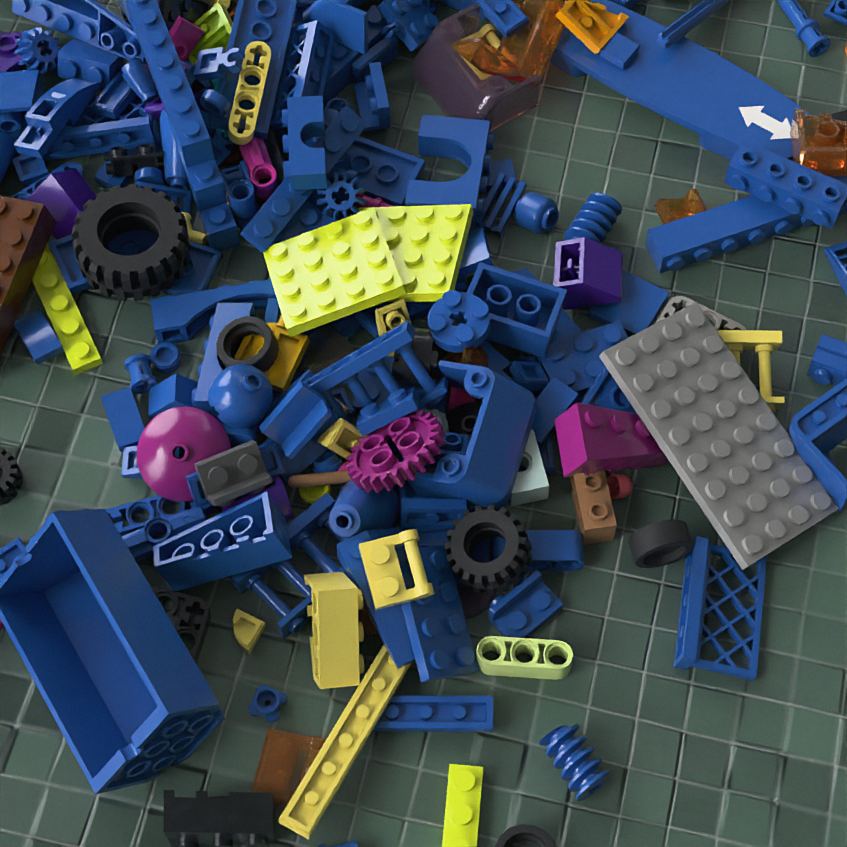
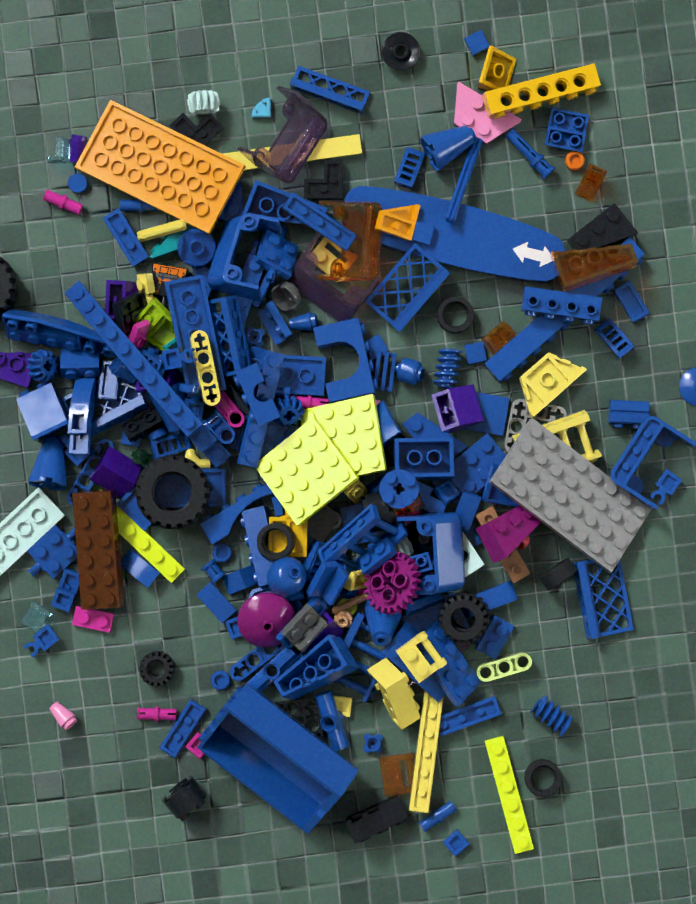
camera: 15 degrees left, 25 degrees up
none -> dark grey hair [271,282,301,312]
none -> blue cone [289,312,318,331]
none -> blue piece [315,690,349,751]
none -> light nougat plate [334,610,353,628]
none -> blue fence [365,243,450,332]
none -> black tyre [437,296,474,334]
none -> blue tile [464,341,487,365]
none -> light yellow wing [519,352,587,418]

